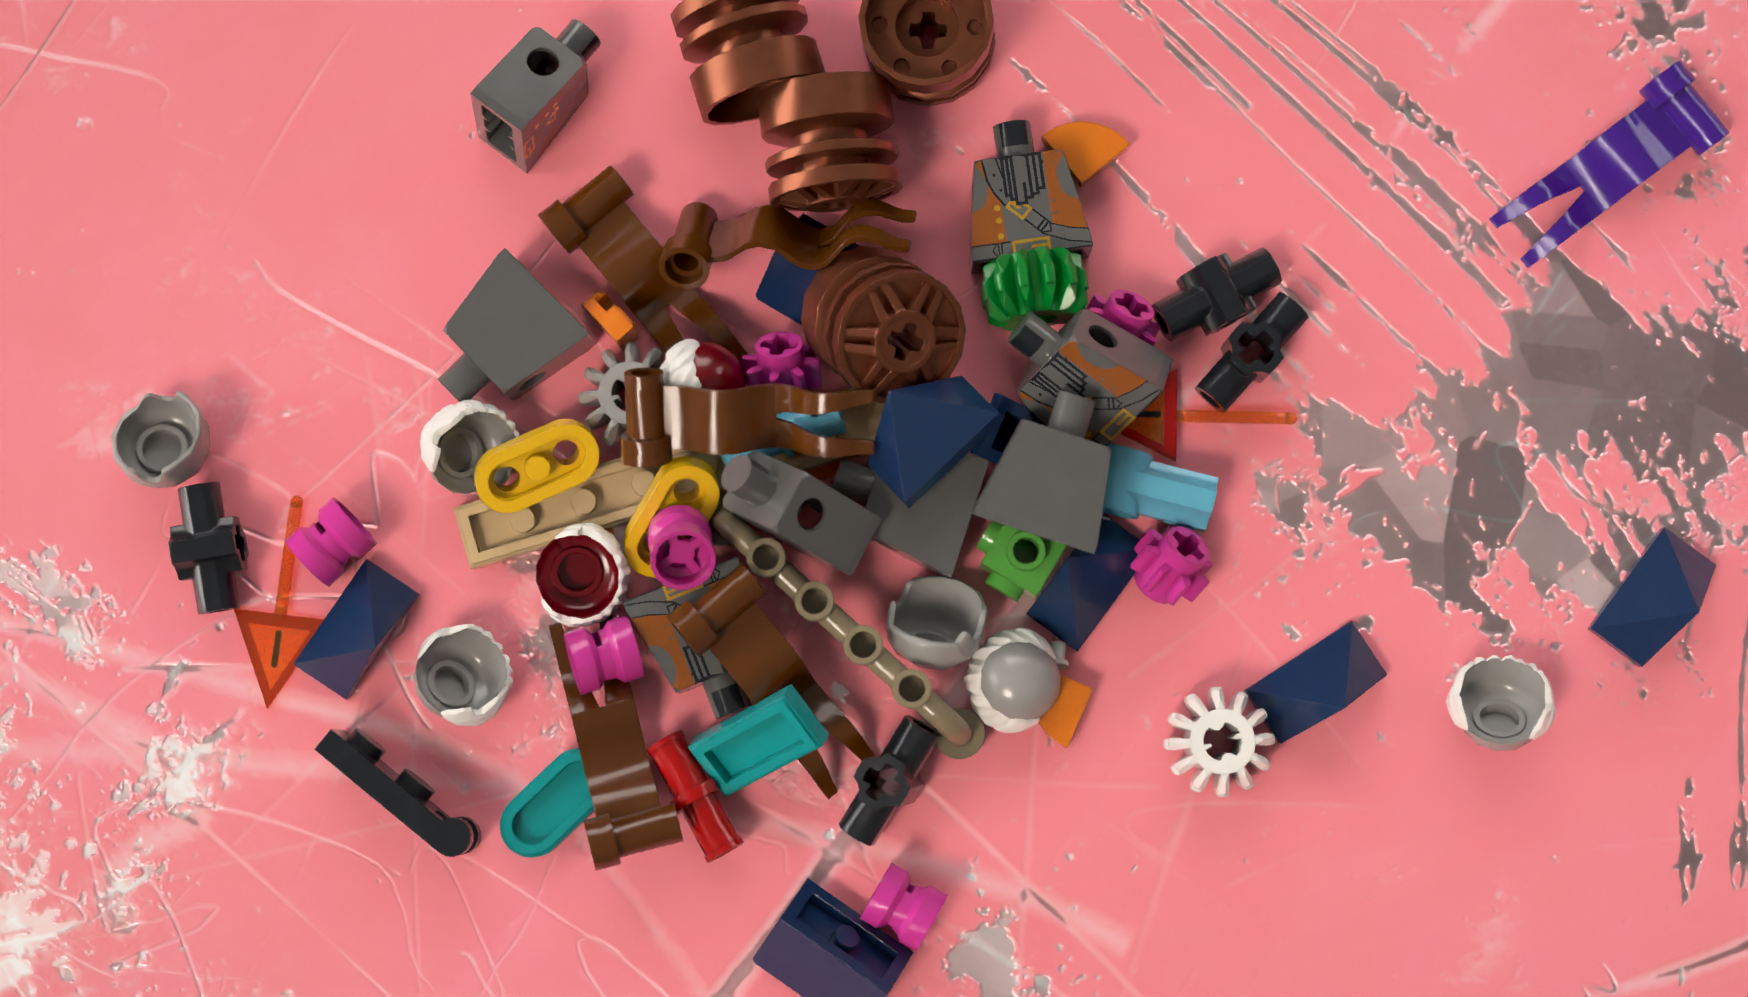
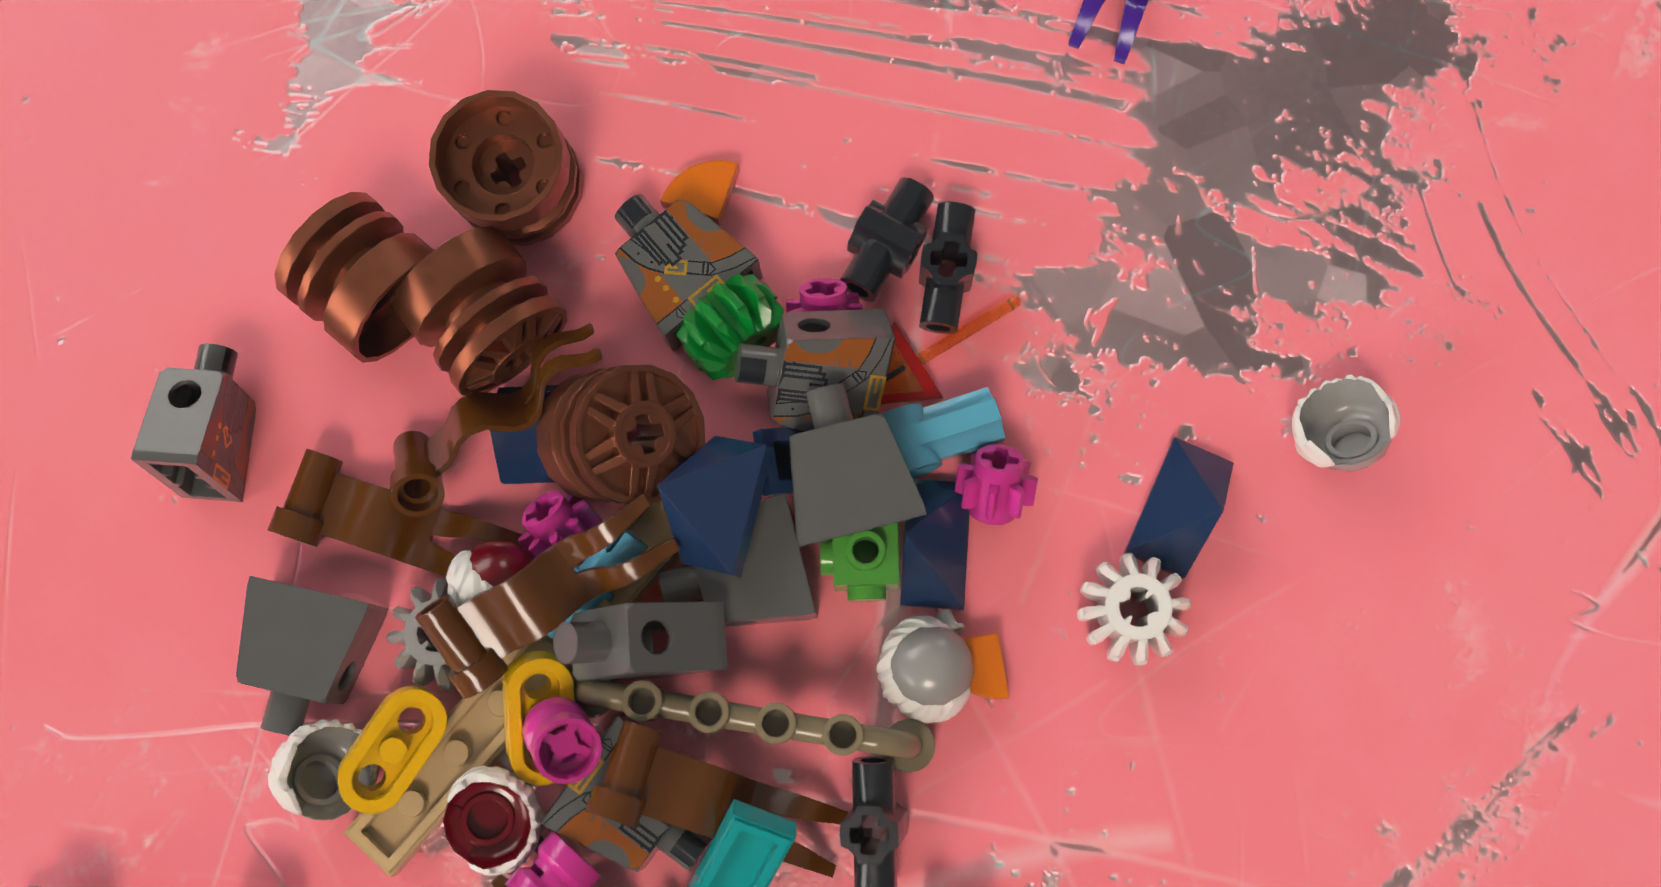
camera: 30 degrees left, 5 degrees down
orange tile [582,291,640,352] -> none
light grey hair [885,575,988,670] -> none
dark blue slope [1587,527,1716,667] -> none

